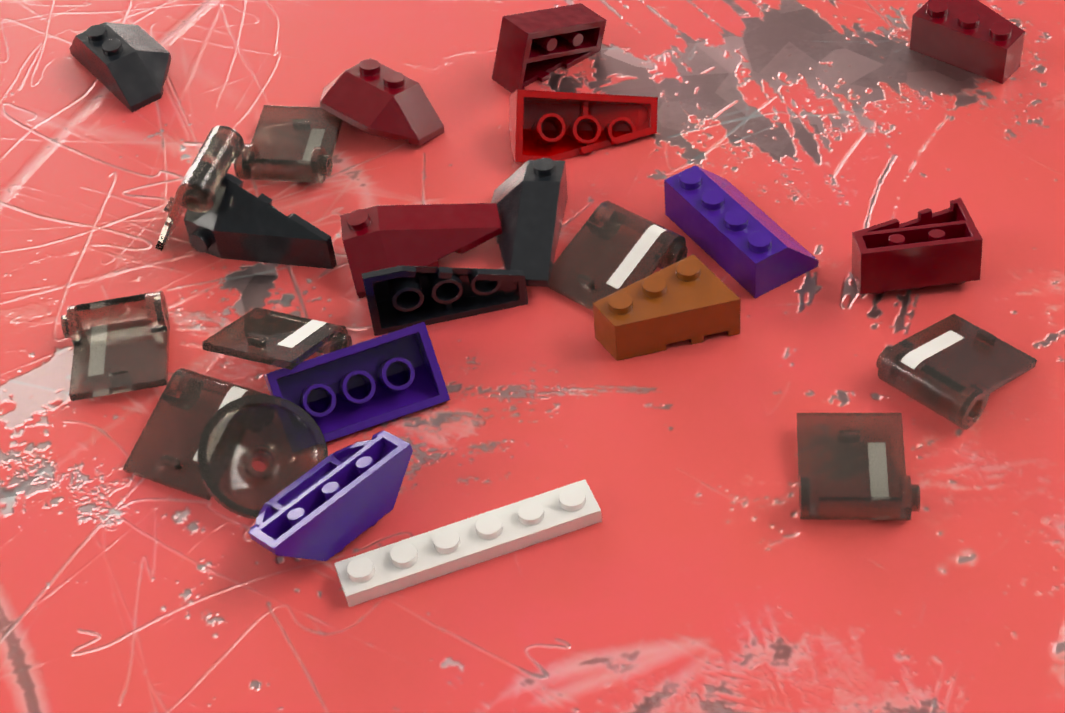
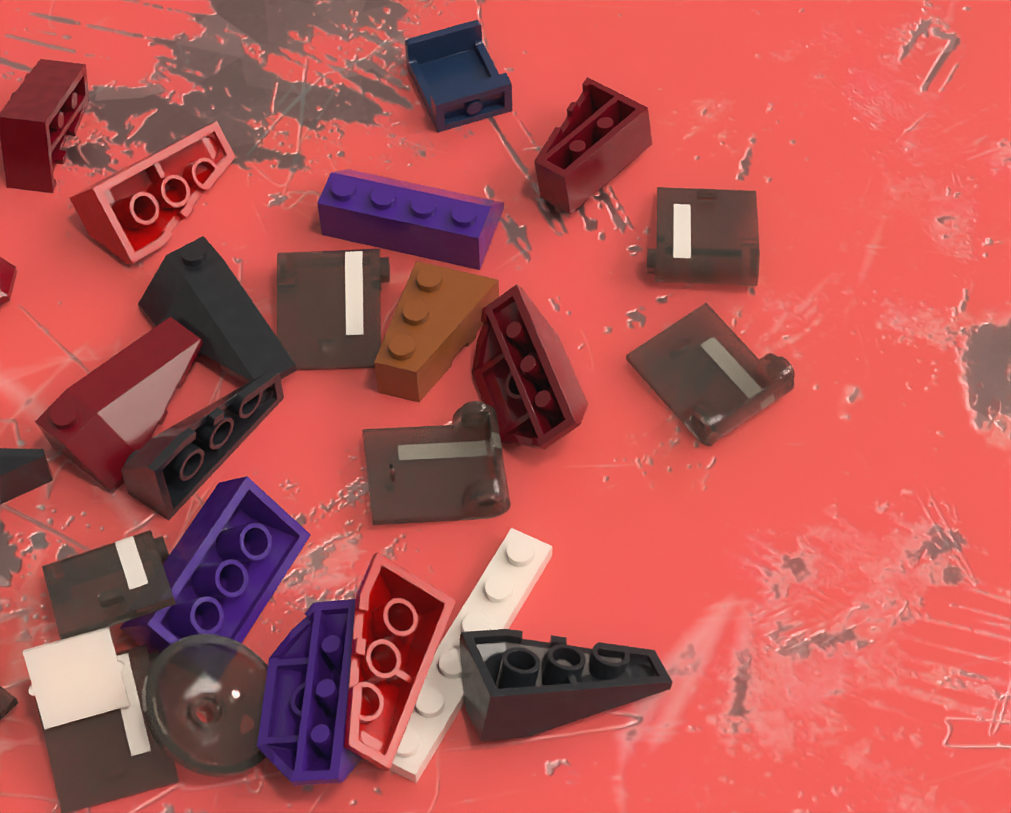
camera: 45 degrees left, 10 degrees up
none -> white piece [23,627,130,729]
none -> red wedge [344,552,456,771]
none -> clear smoke door [362,401,511,525]
none -> dark blue panel [405,20,513,133]
none -> black wedge [459,629,673,742]
none -> dark red wedge [472,284,588,449]

